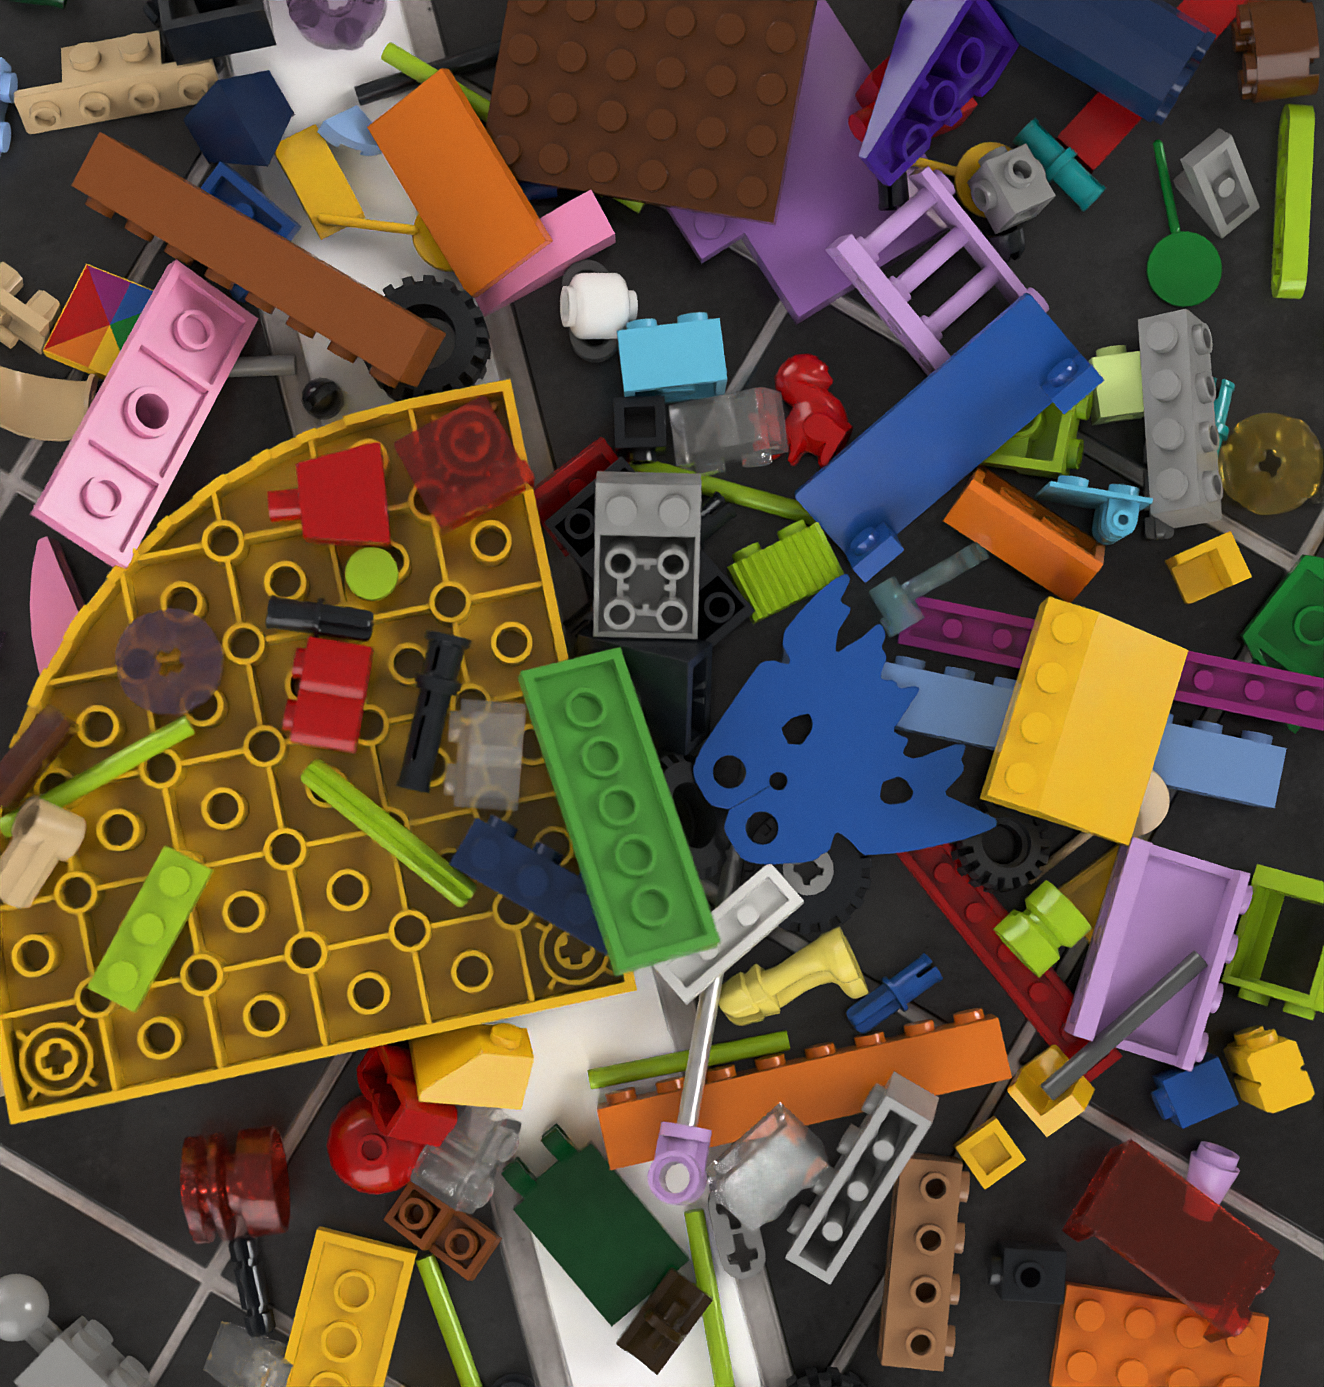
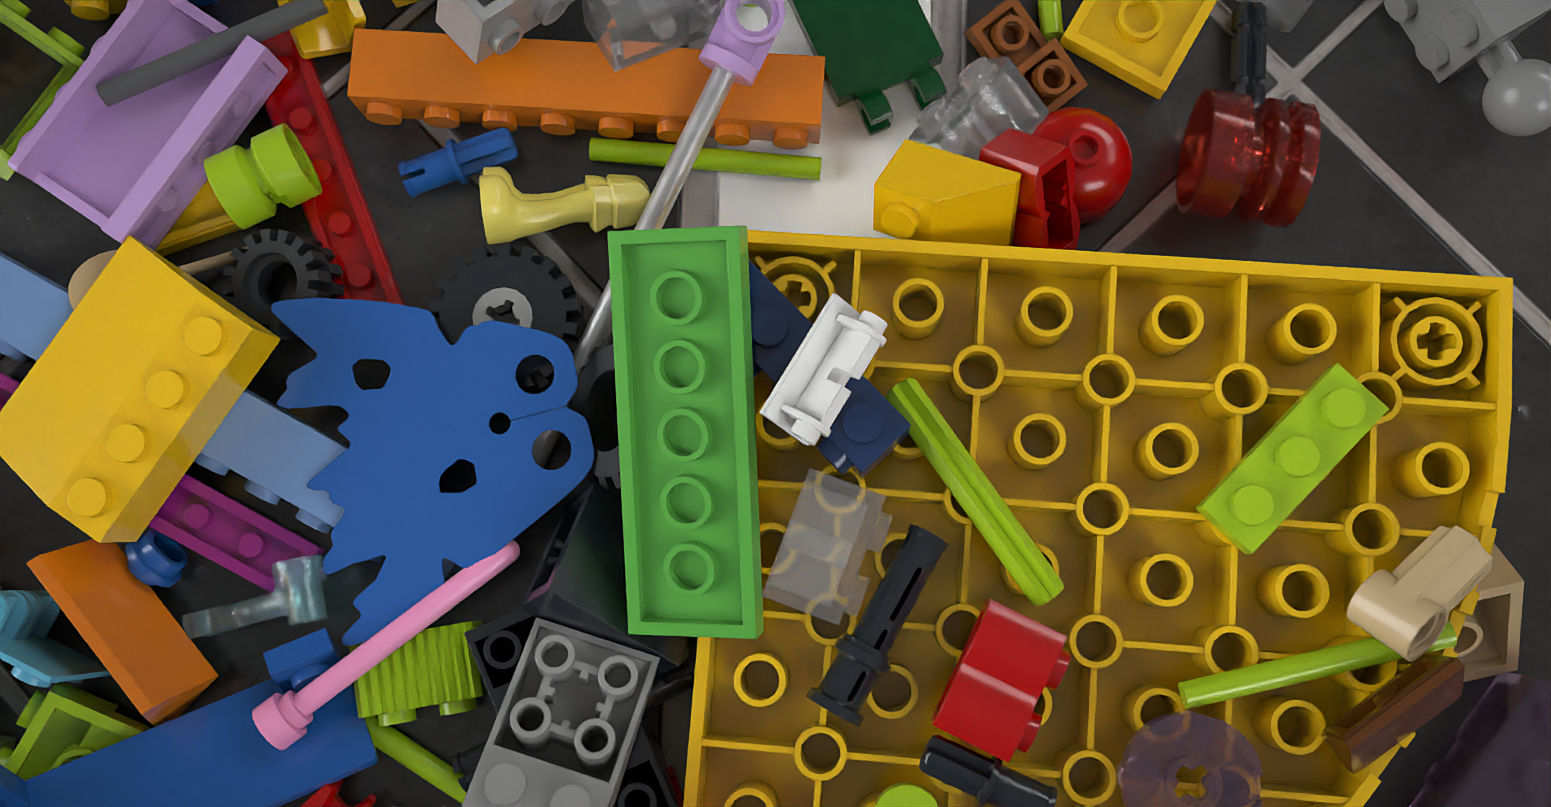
camera: 160 degrees left, 5 degrees down
white plate [652,864,804,1005] -> none
none -> blue plate [125,529,188,587]
none -> bright pink piece [252,540,520,750]
none -> white hinge [759,293,888,446]

